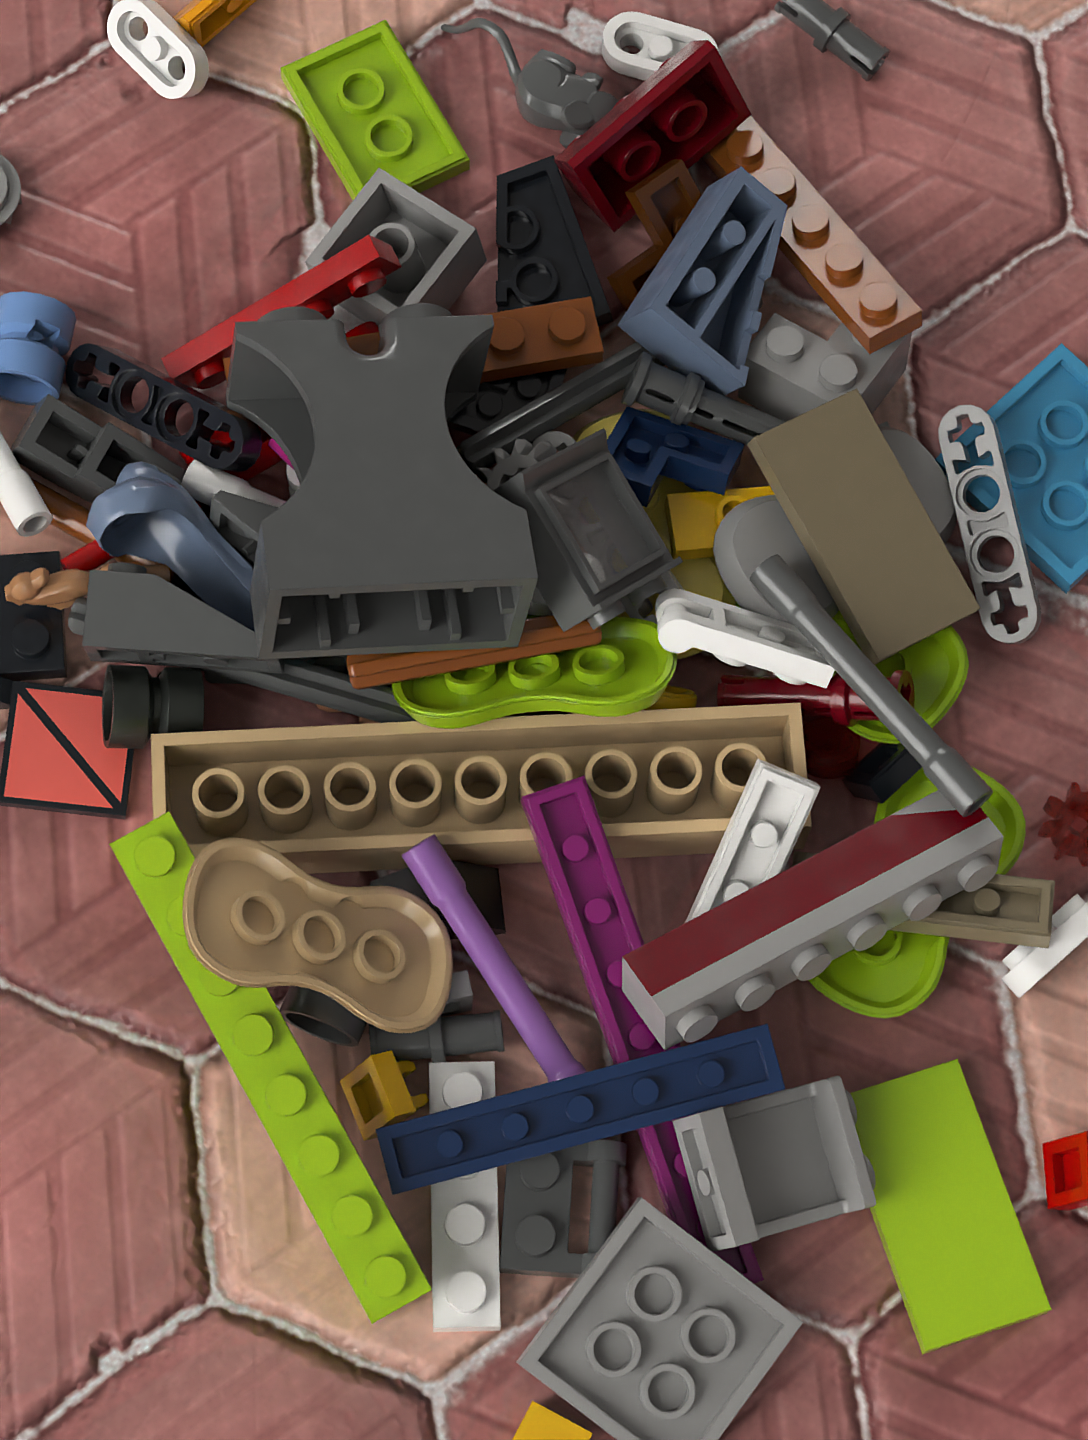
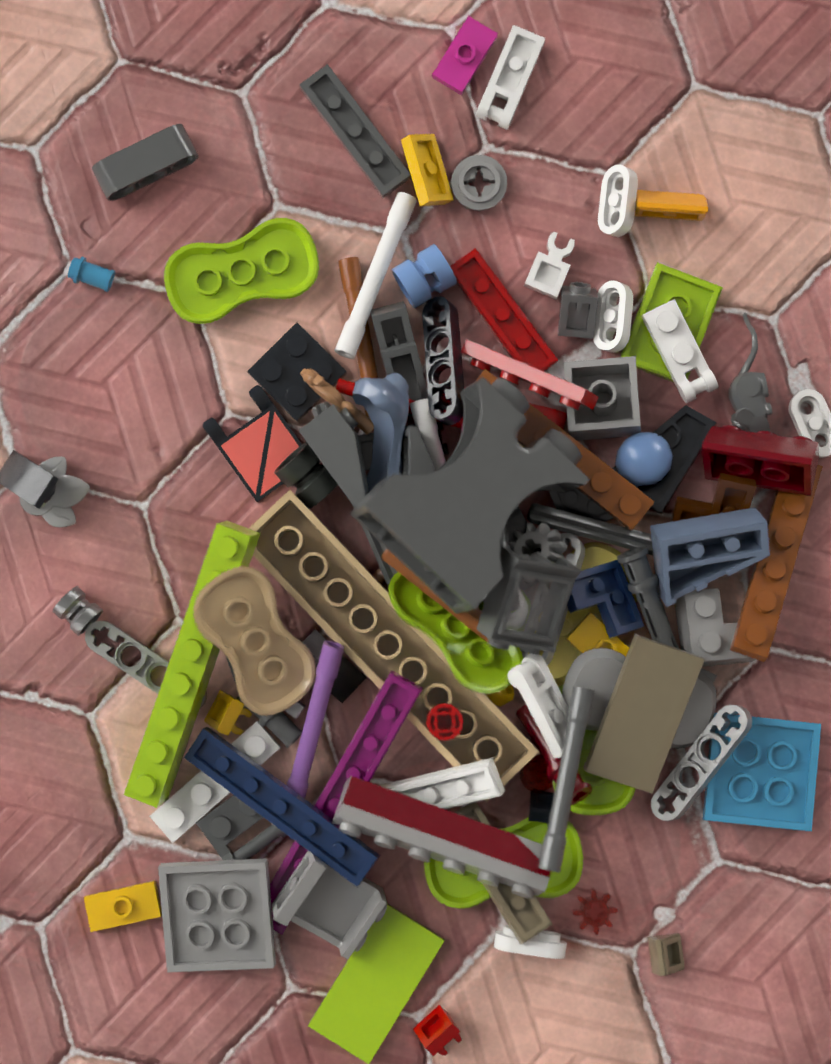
camera: 55 degrees right, 15 degrees up
none -> flat silver wheel [52,586,103,636]
none -> light grey beam [85,621,207,709]
none -> red wheel [426,703,463,741]
none -> red tile [450,248,558,372]
none -> white plate [524,232,575,299]
none -> flat silver bracket [558,282,598,339]
none -> white plate [593,281,633,353]
none -> medium blue hair [615,432,673,487]
none -> white plate [642,299,719,403]

